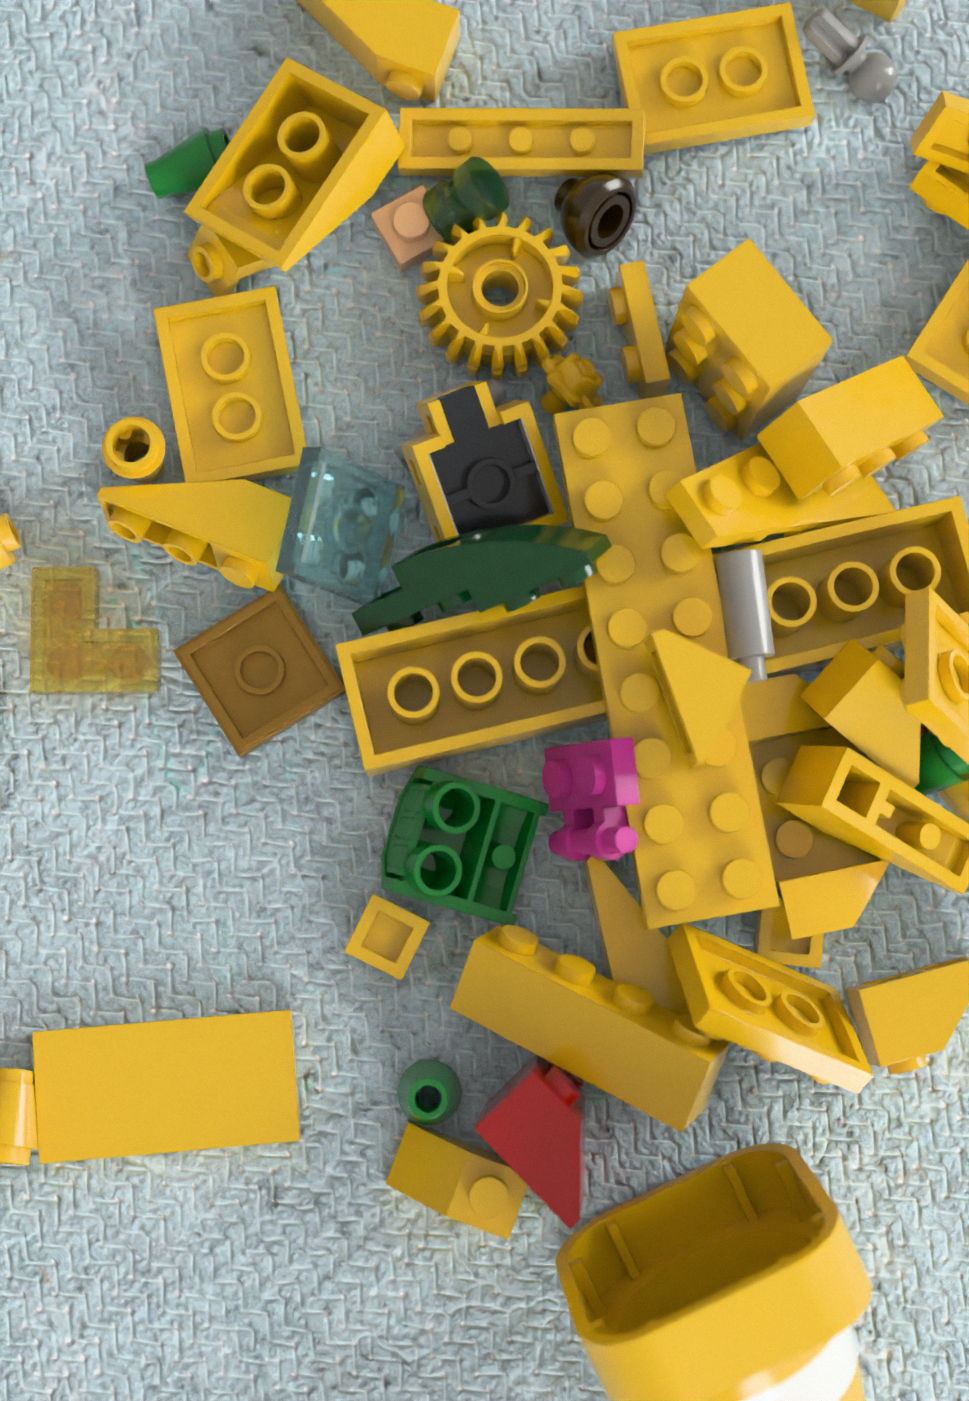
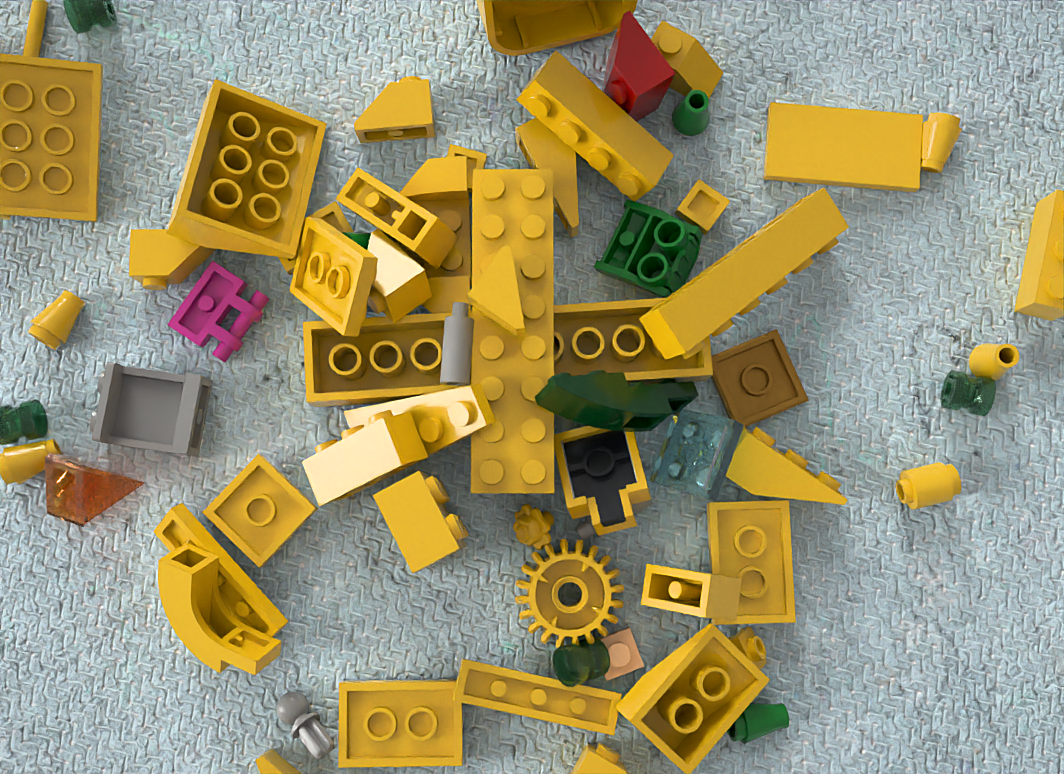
camera: 165 degrees left, 0 degrees up
clear yellow plate [29,566,162,695] -> none
yellow cone [102,416,165,484] -> none
dark pink plate [542,737,640,862] -> none
dark brown brick [554,173,636,259] -> none
yellow plate [607,260,671,399] -> none
yellow plate [667,923,874,1094] -> none
none -> yellow brick [639,187,849,360]
none -> yellow brick [641,564,742,621]

